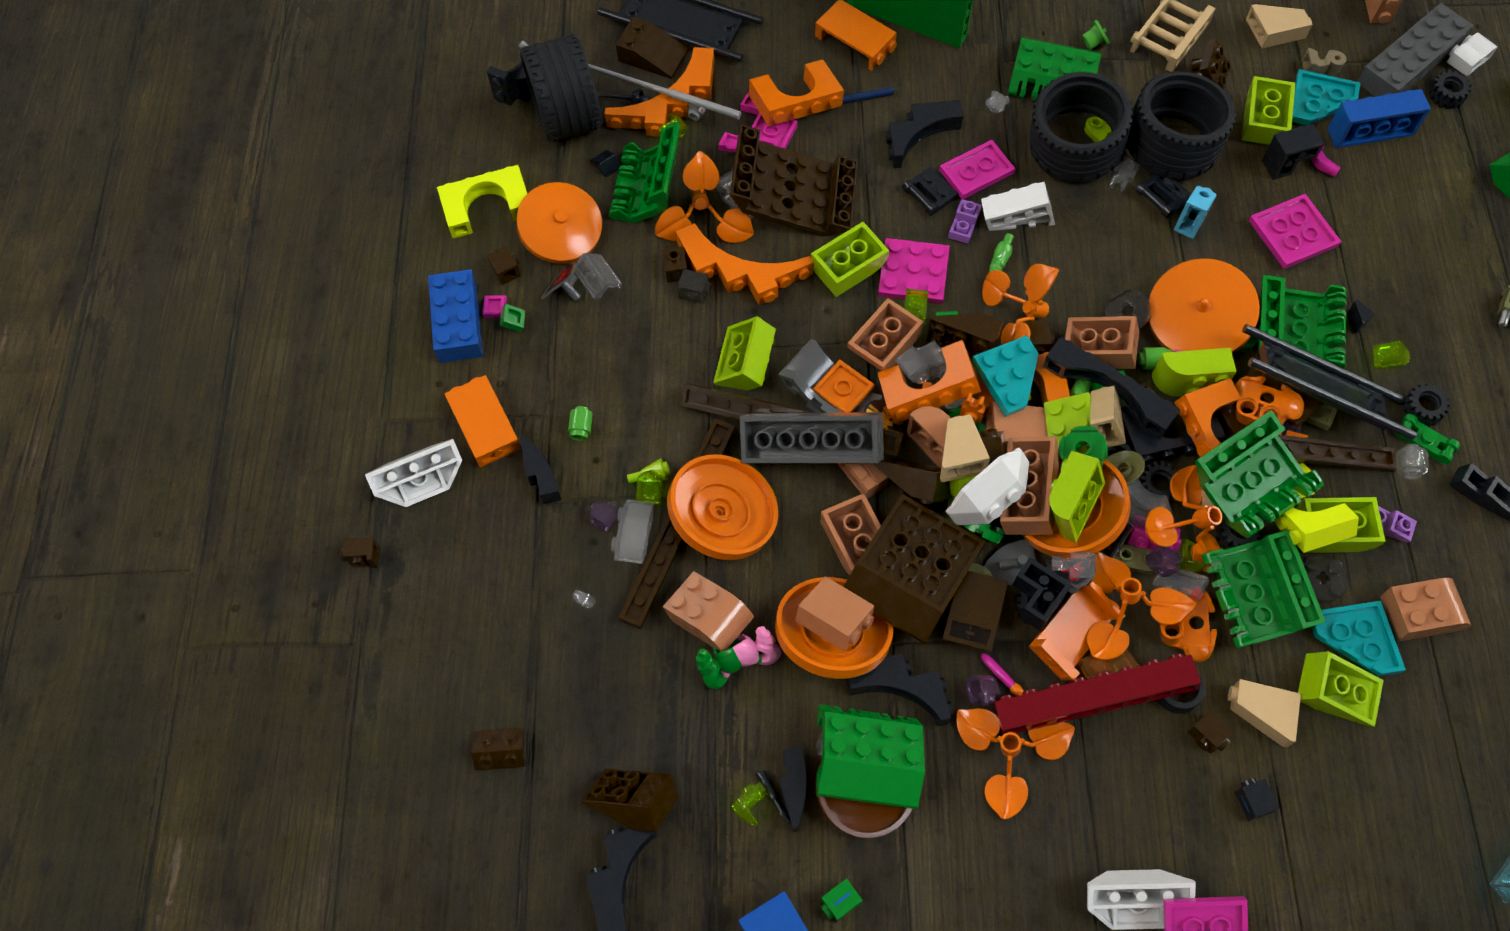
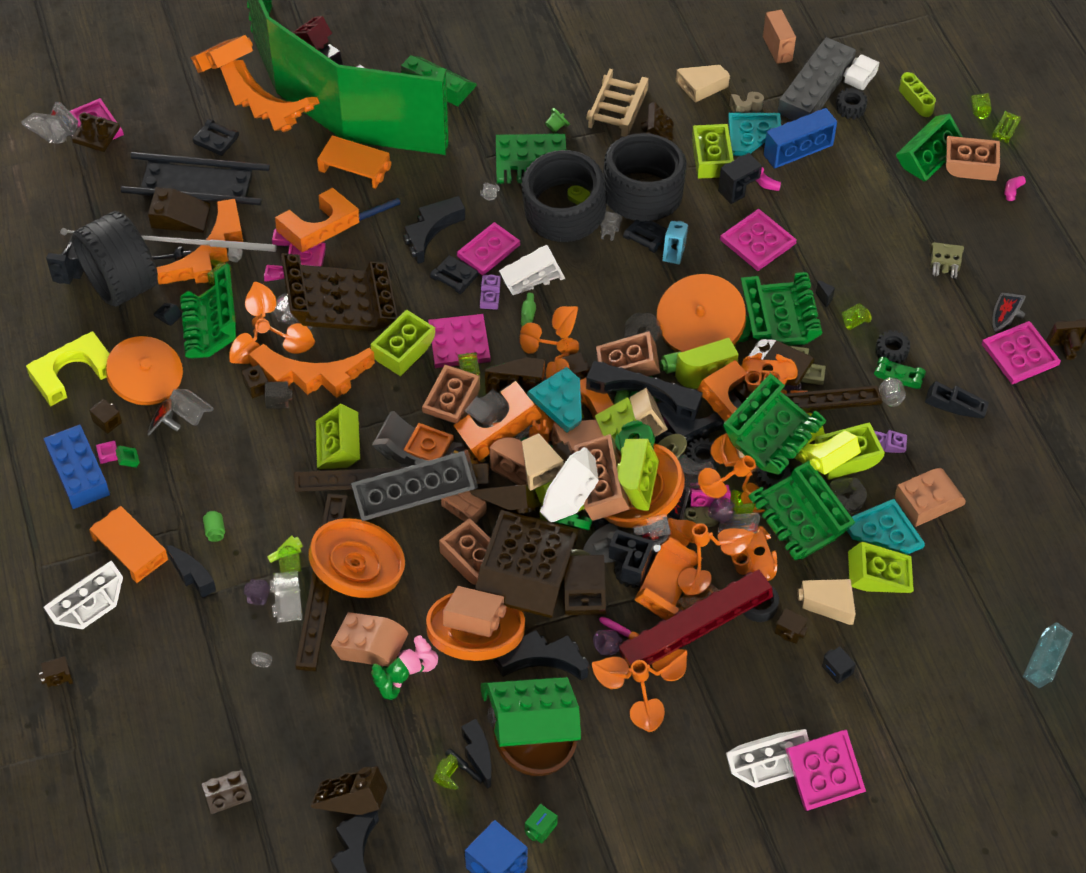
camera: 20 degrees left, 10 degrees down
black piece [1242,324,1417,440] -> none

